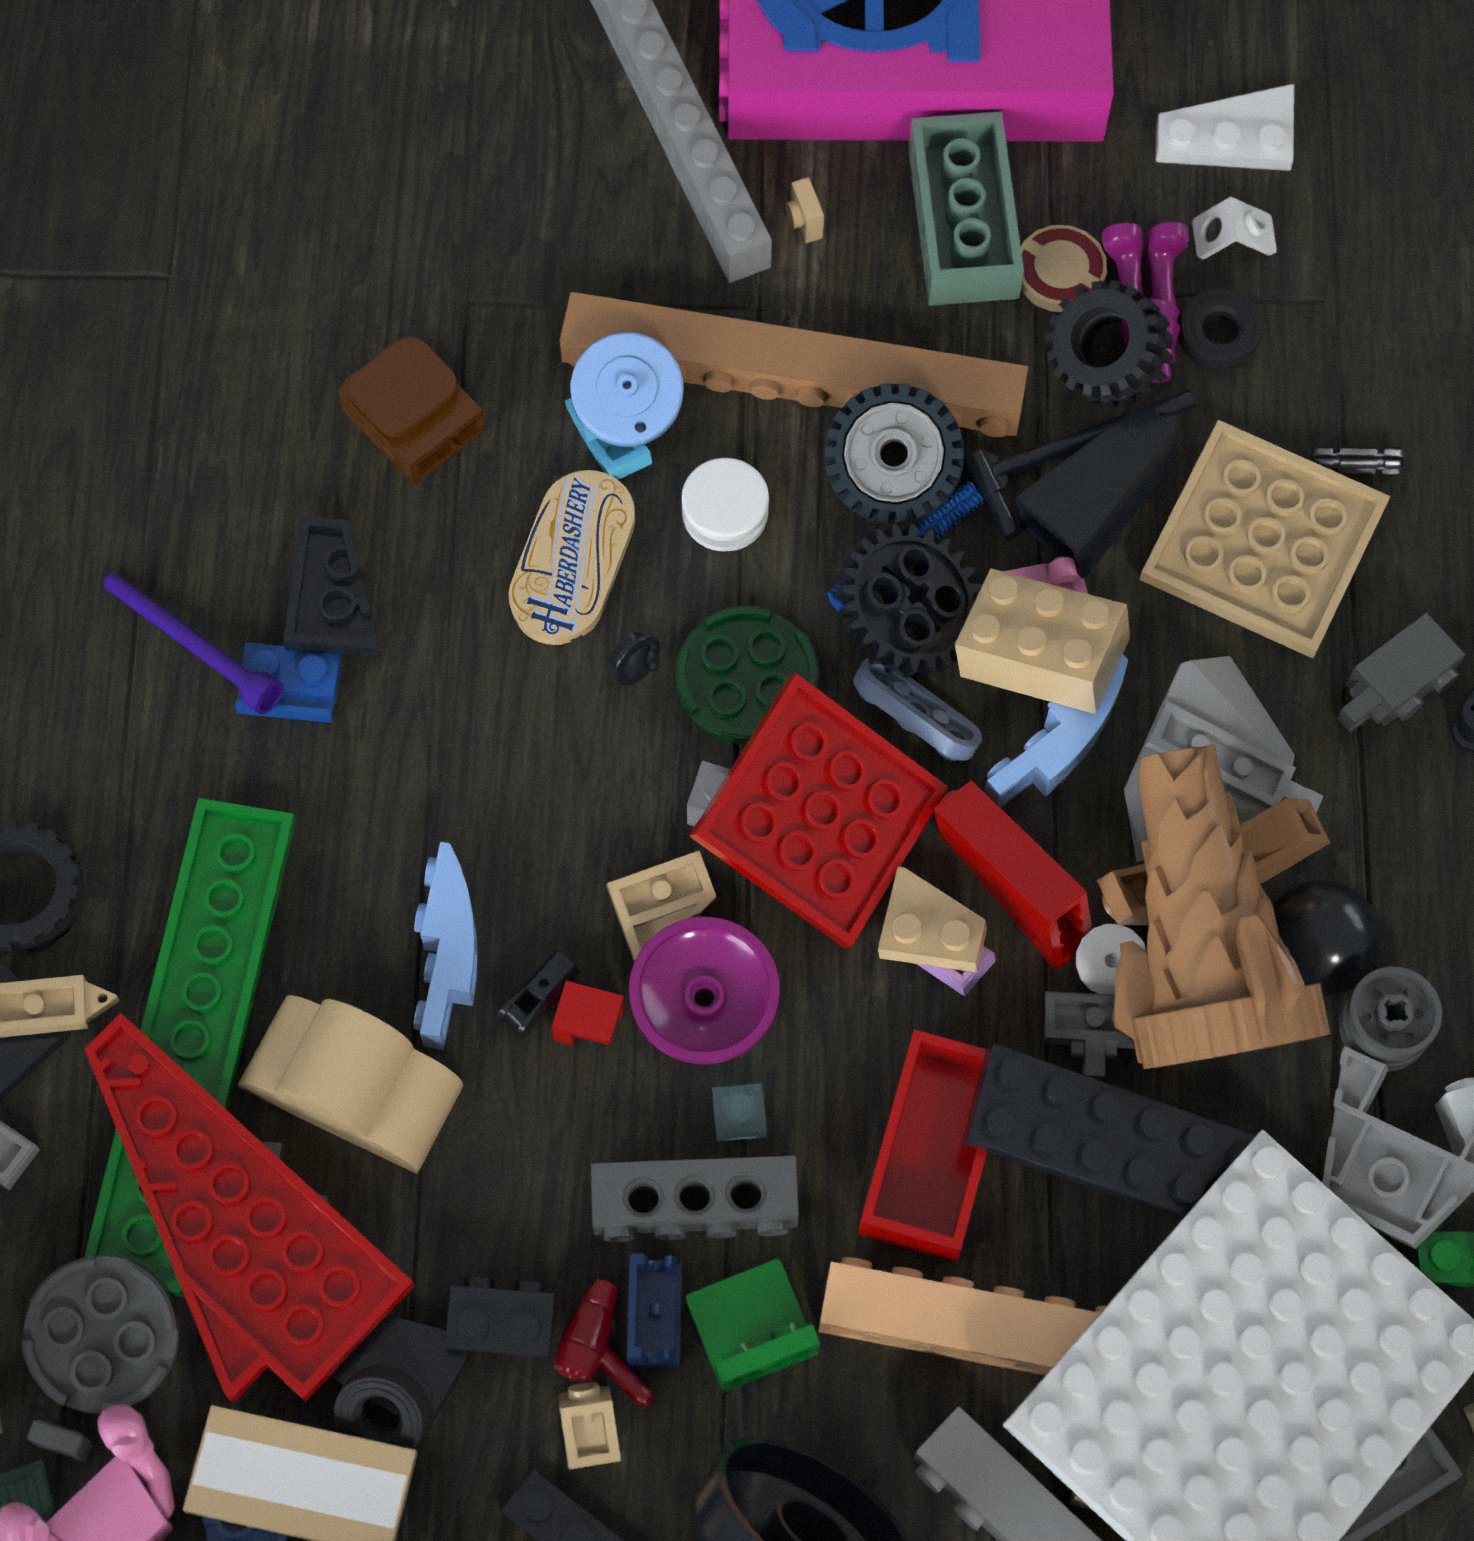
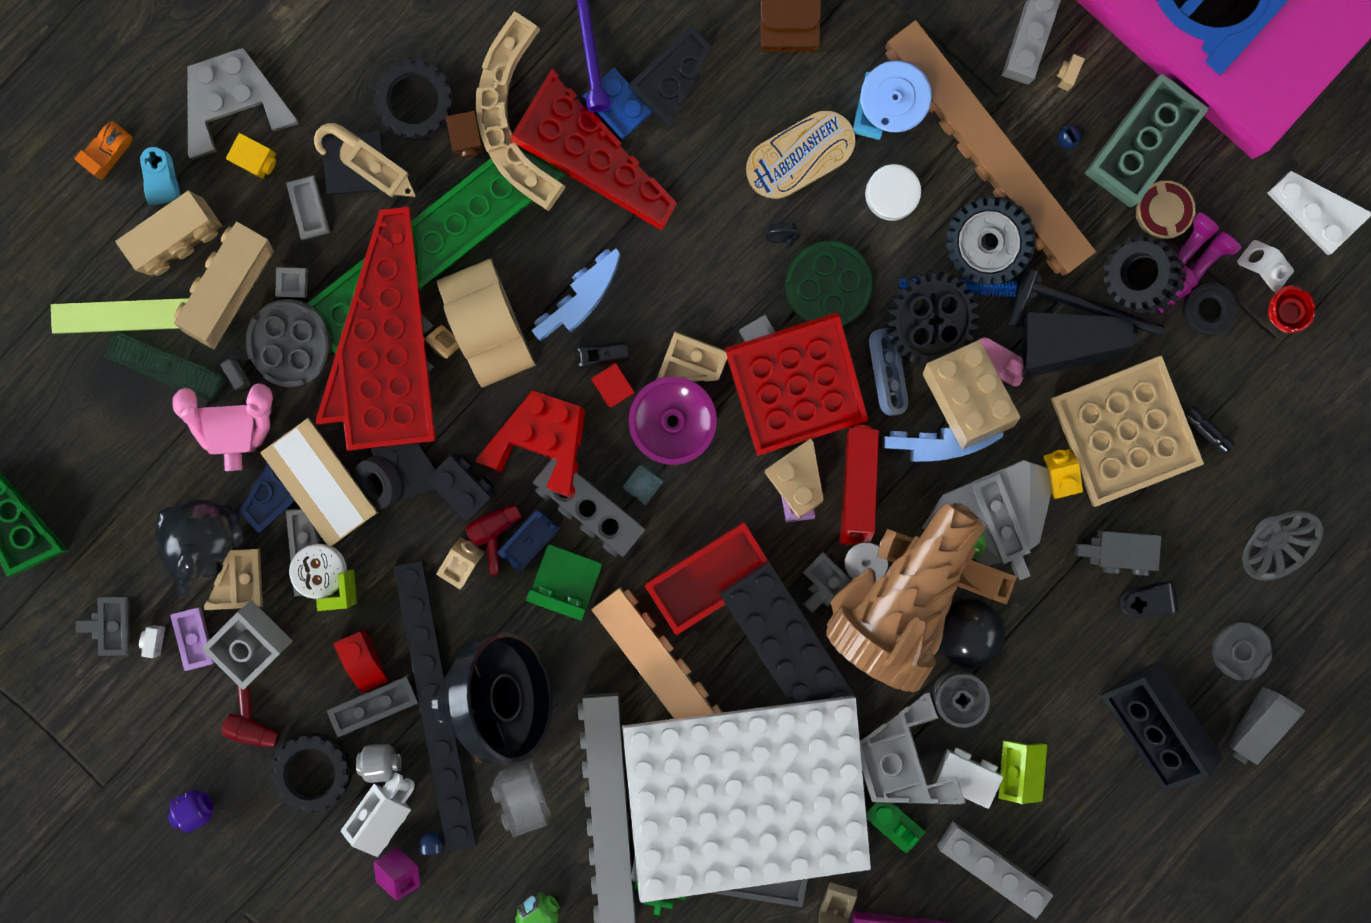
camera: 40 degrees right, 20 degrees up
none -> light grey plate [275,267,308,298]
none -> tan slope [425,324,459,359]
none -> reddish brown brick [446,111,484,158]
none -> red wing [475,390,585,499]
none -> tan plate [476,11,566,211]
none -> red wing [510,69,677,230]
none -> yellow bracket [1044,449,1083,499]
none -> dark blue hinge [1057,125,1082,150]
none -> red hair [1268,285,1316,333]

